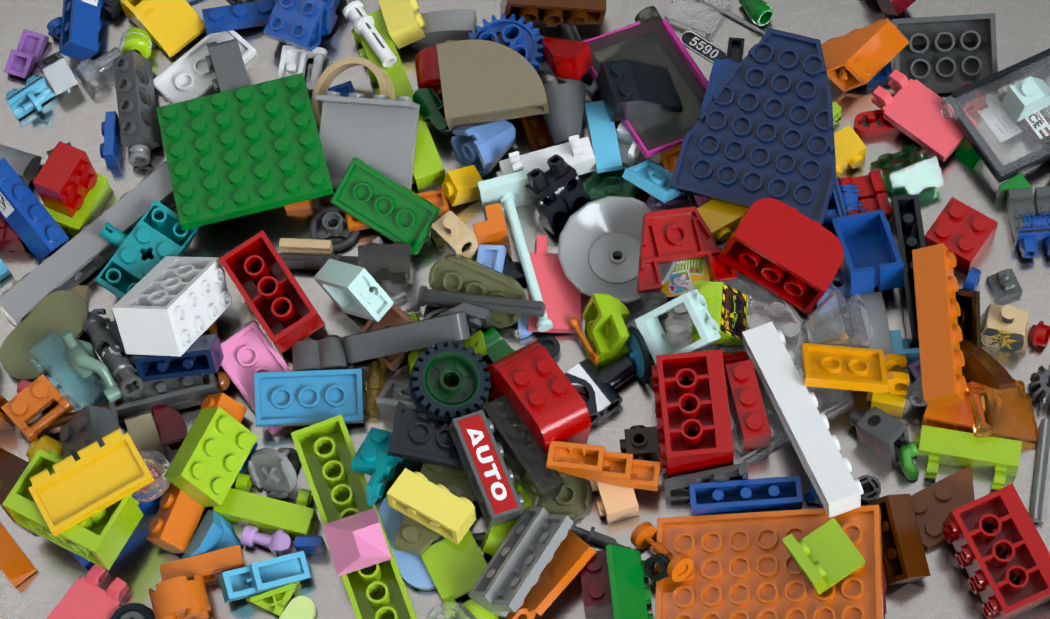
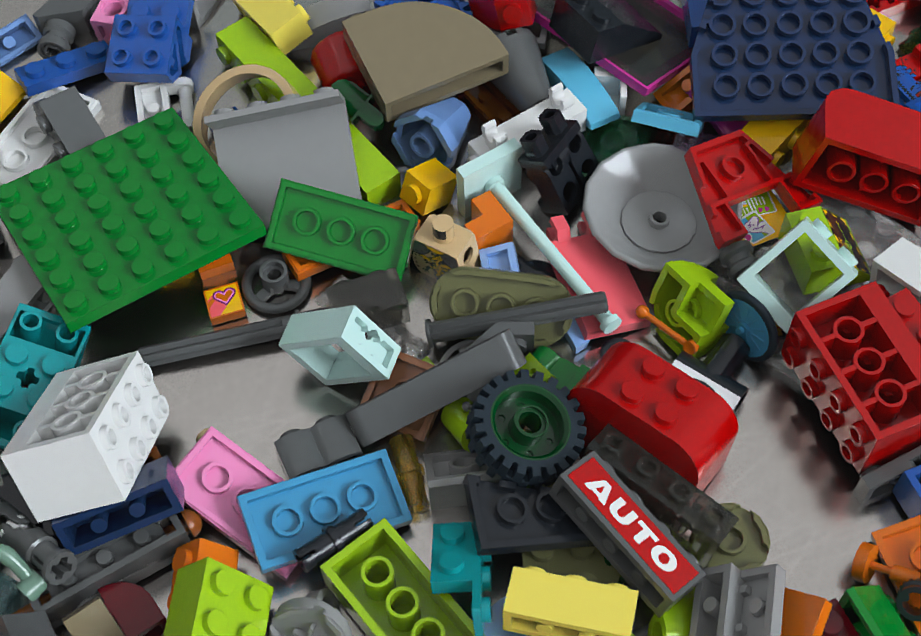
camera: 25 degrees left, 5 degrees down
red brick [219,230,326,354] -> none
tan tile [279,238,335,255] -> none
white pin [343,0,397,68] -> none
orange slope [546,441,661,492] -> none
dark grey piece [571,522,632,549] -> none
light nougat brick [589,480,639,524] -> none
dark brown brick [620,425,660,462] -> none
none -> tile [203,281,247,326]
none -> black pin [293,508,374,573]

